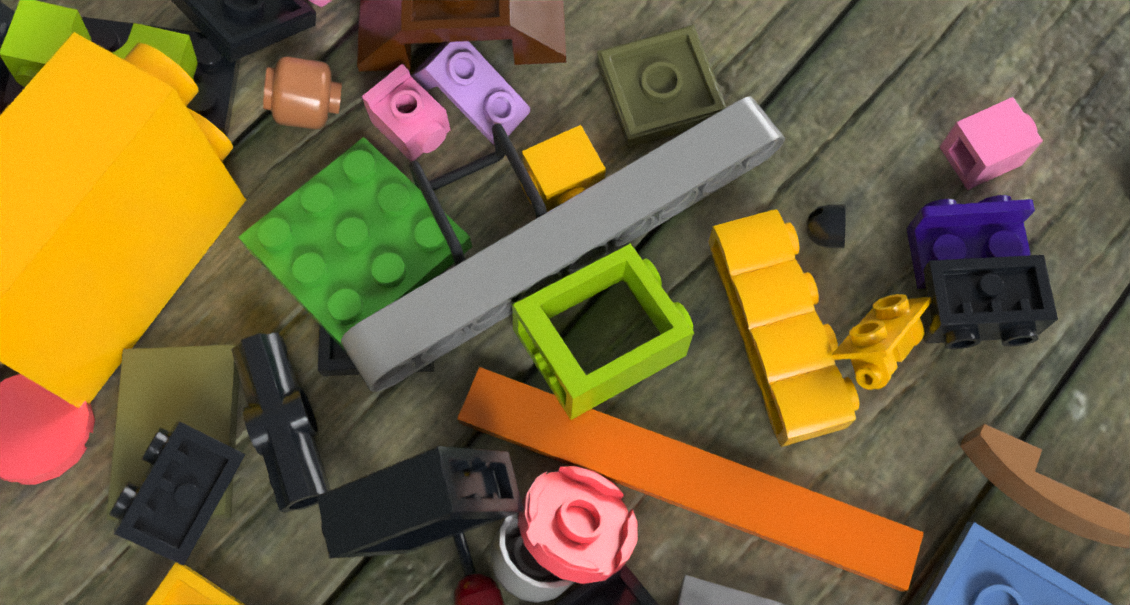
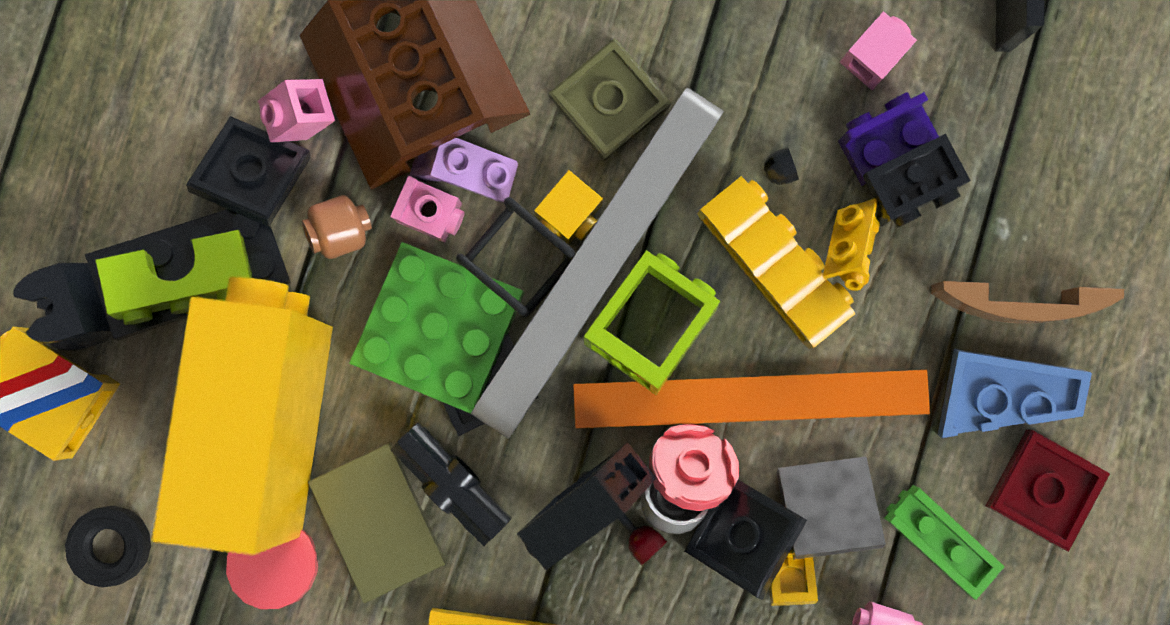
camera: 25 degrees left, 15 degrees up
black bracket [109,421,246,566] -> none

